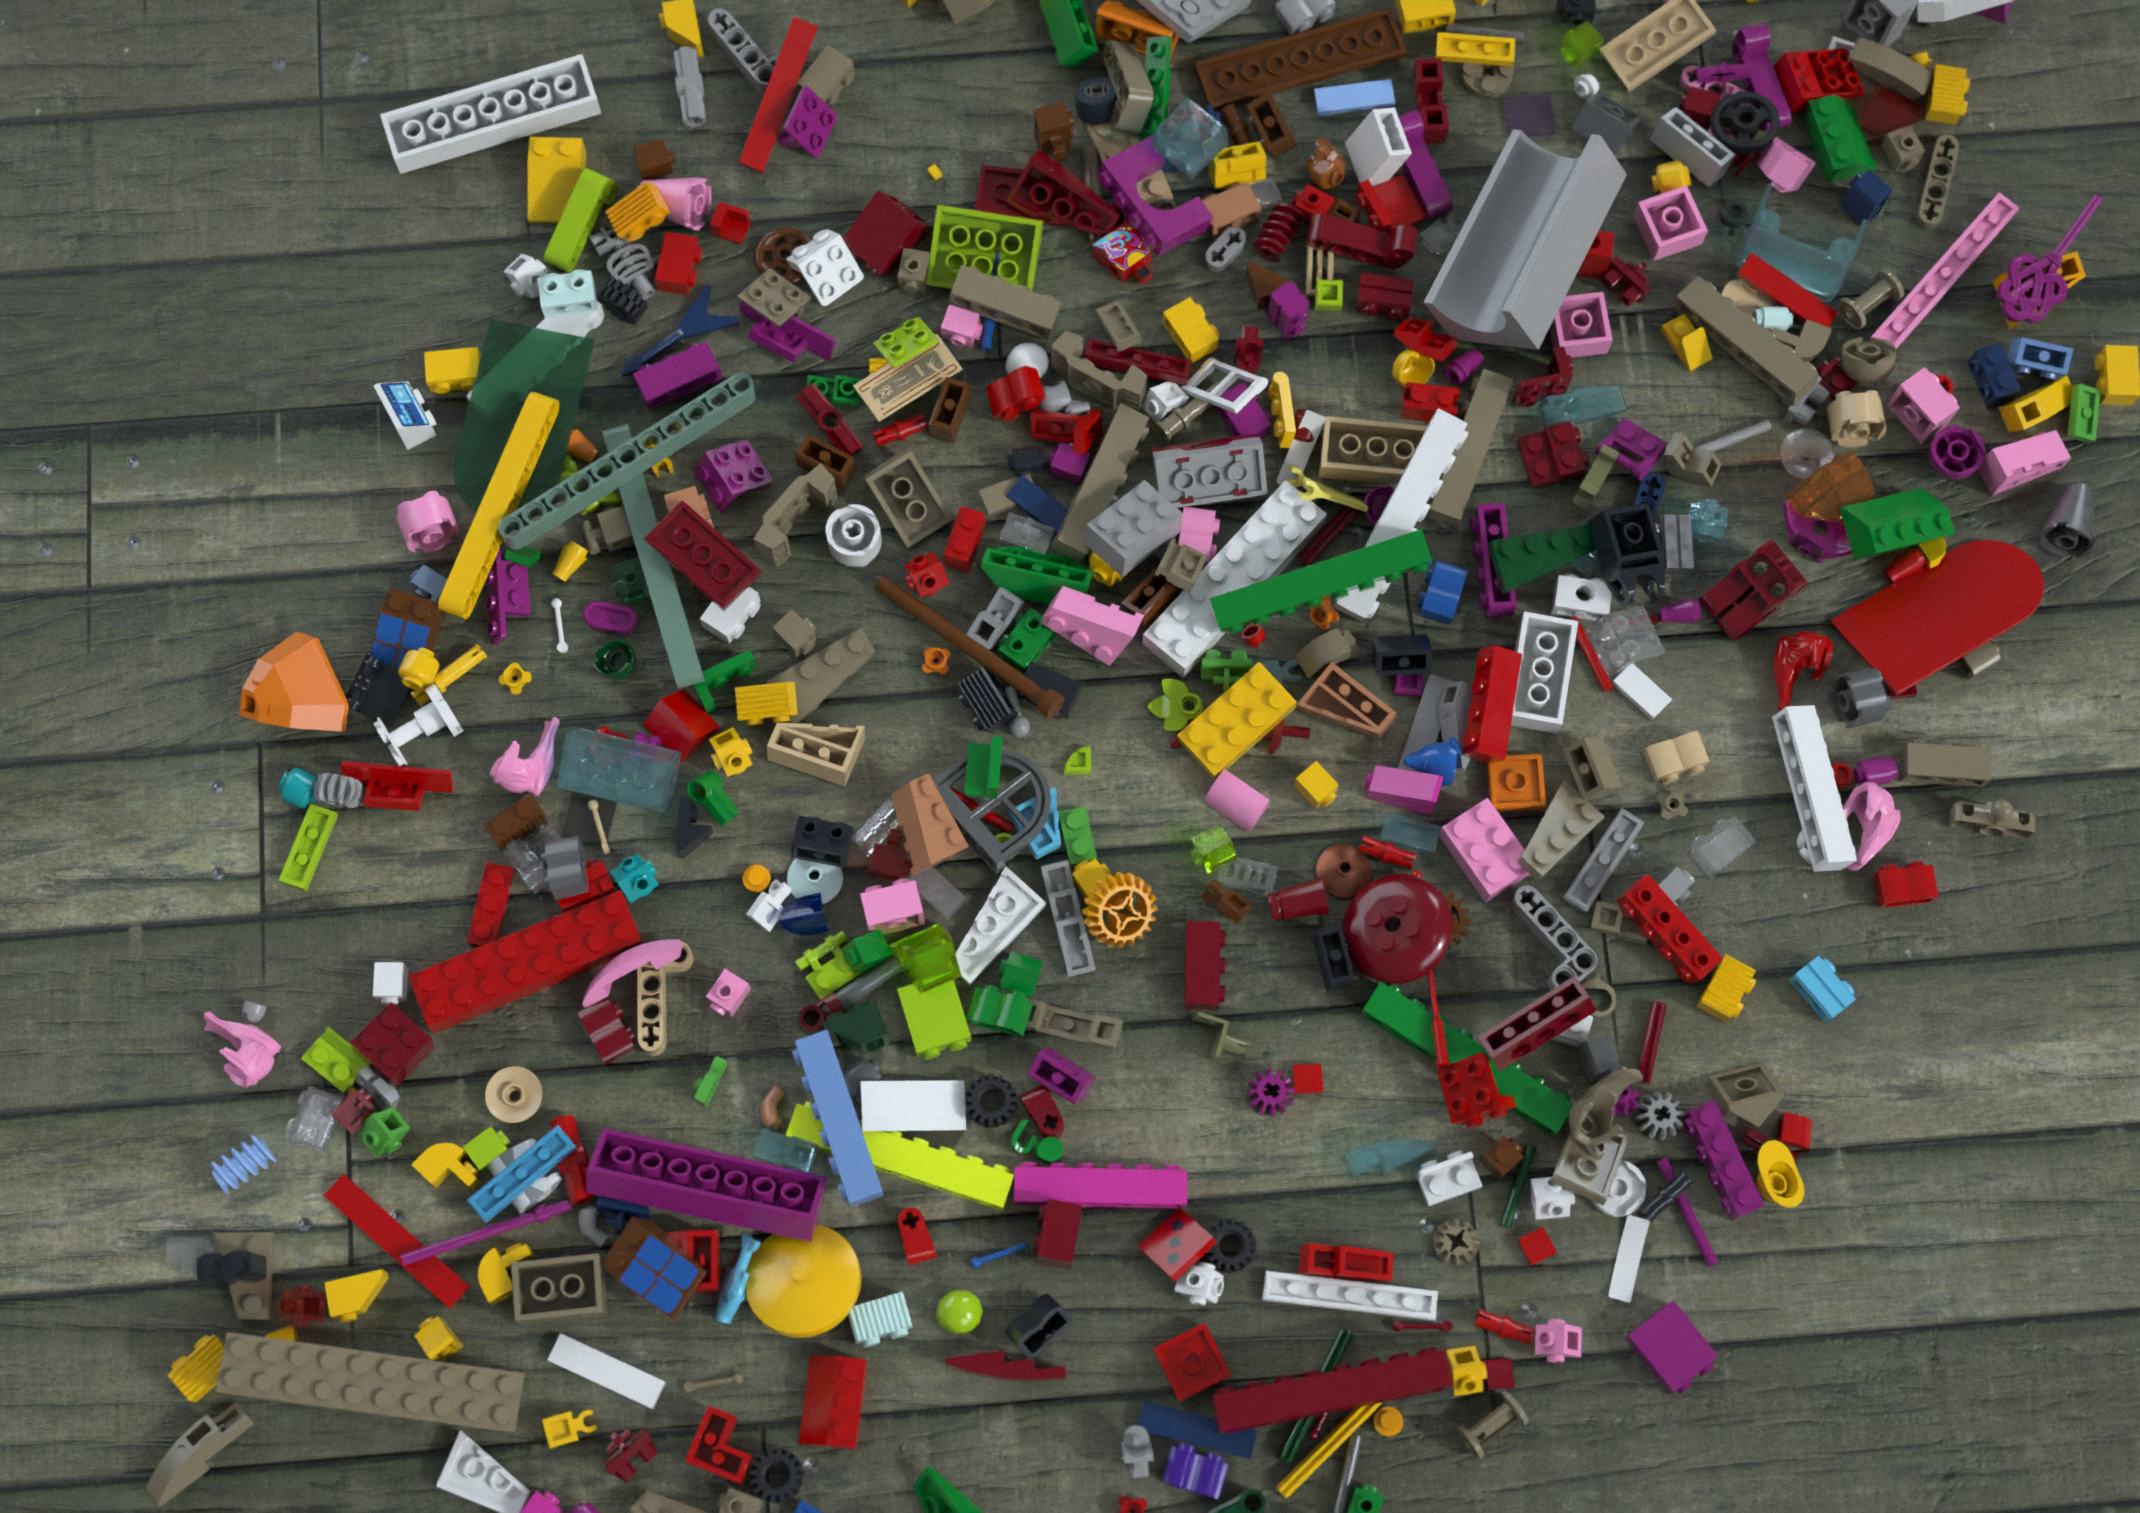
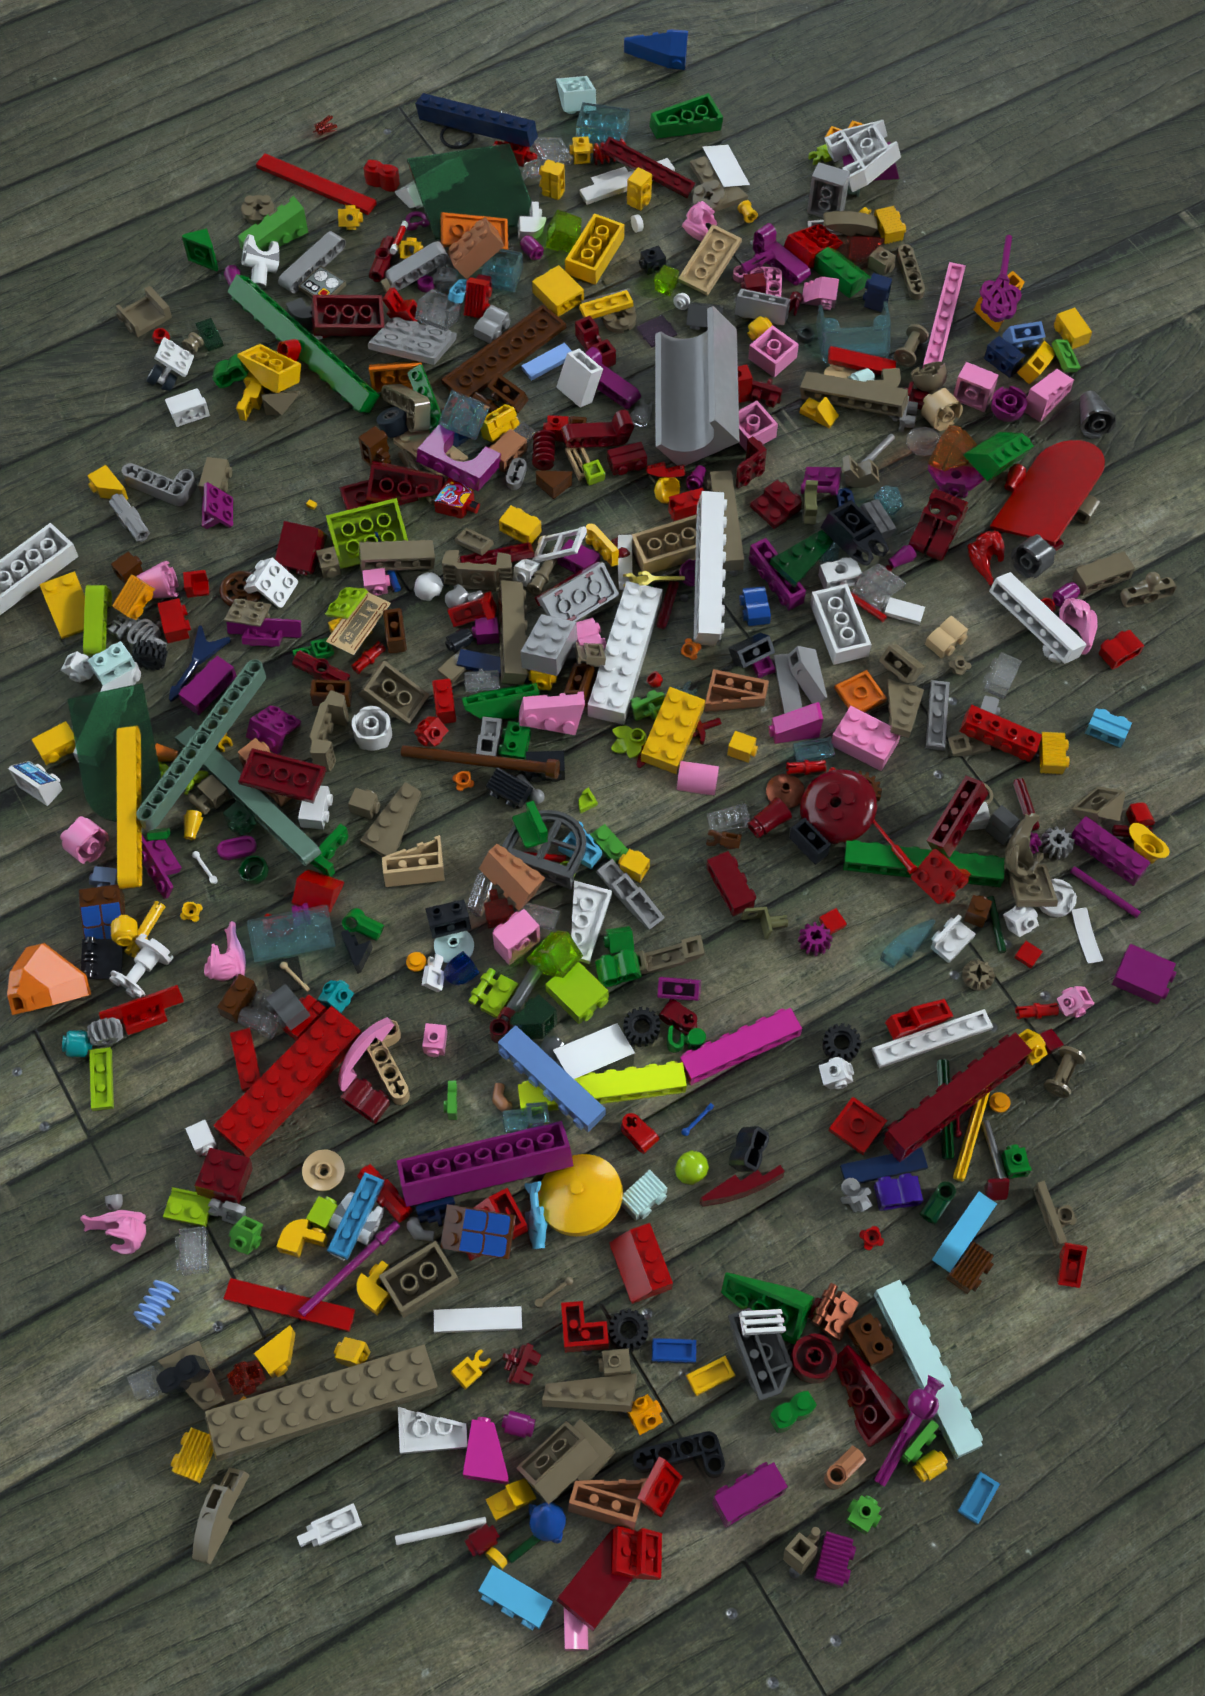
camera: 25 degrees left, 10 degrees down
dark red bracket [329,1087,376,1134] -> none
yellow brick [709,727,753,777] -> none
yellow brick [735,682,798,725] -> none
red tile [738,16,818,173] -> none
green brick [841,929,892,974] -> none
red brick [985,366,1045,422] -> none
dark red brick [1033,1199,1082,1270] -> none
light orange gear [1082,872,1158,948] -> none
tile [1138,1208,1217,1282] -> none
clear neon green brick [1190,824,1237,874] -> none
green brick [1210,529,1432,635] -> none
dark red hips [1234,326,1264,374] -> none
magenta brick [1267,281,1309,338] -> none
dark tan brick [1295,628,1362,678] -> none
dark orange head [1306,137,1347,190] -> none
red bracket [1356,175,1426,232] -> none
dark red hinge [1392,1320,1453,1332] -> none
blue hat [1404,737,1462,786] -> none
red brick [1462,645,1522,763] -> none
light grey beam [1511,885,1598,991] -> none
clear light blue slope [1538,385,1628,428] -> none
black pin [1639,1170,1694,1222] -> none
black wheel [1711,91,1780,155] -> none
yellow tile [1918,538,1946,568] -> none

